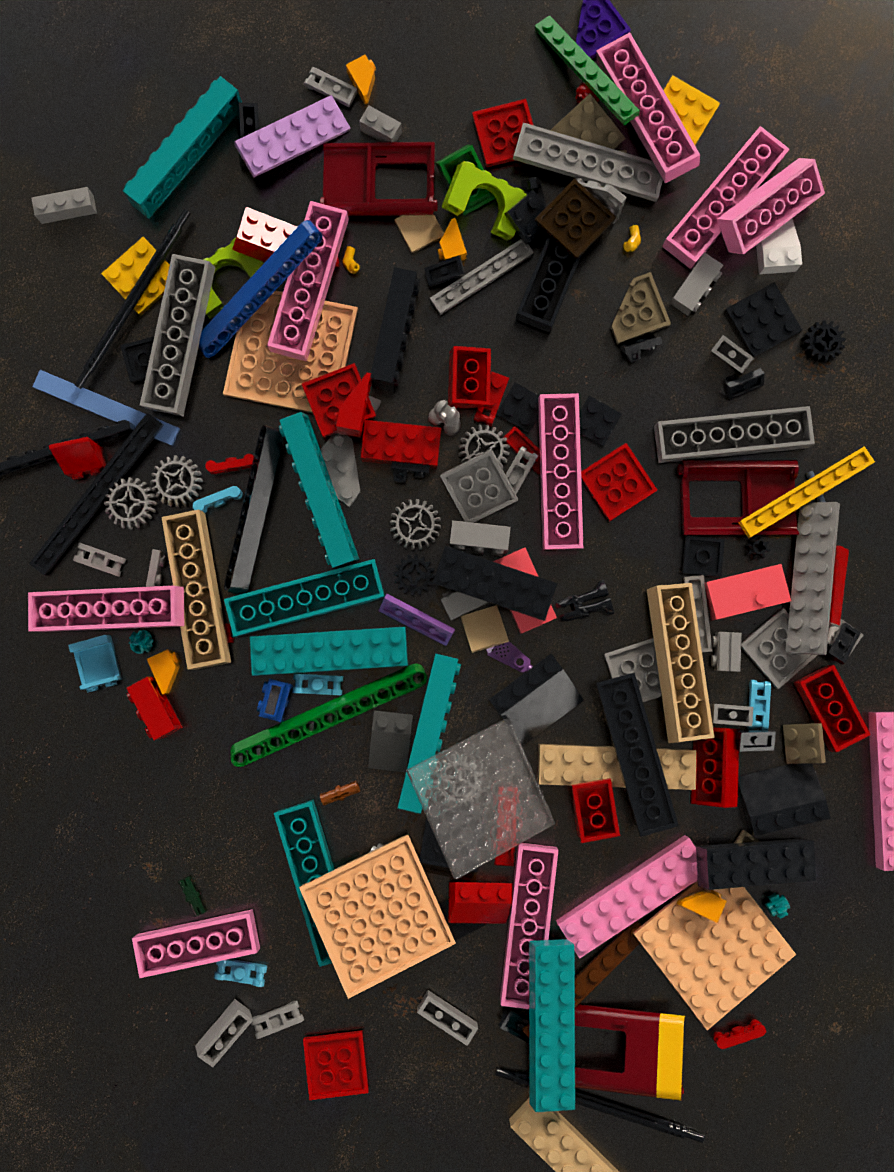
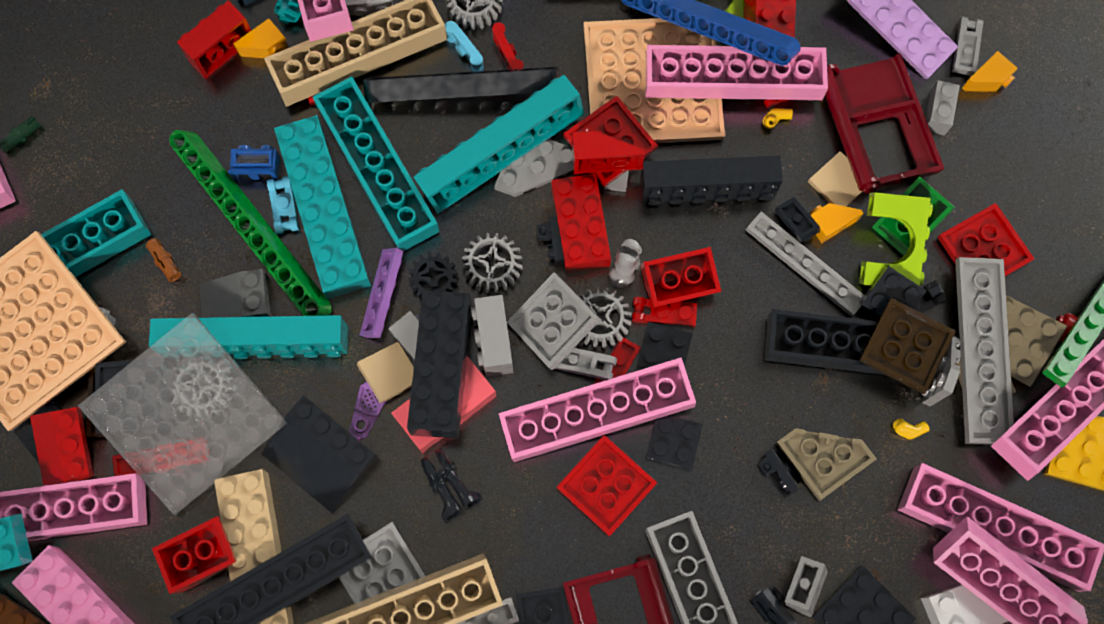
camera: 80 degrees right, 10 degrees down
light grey brick [670,253,723,316] -> none

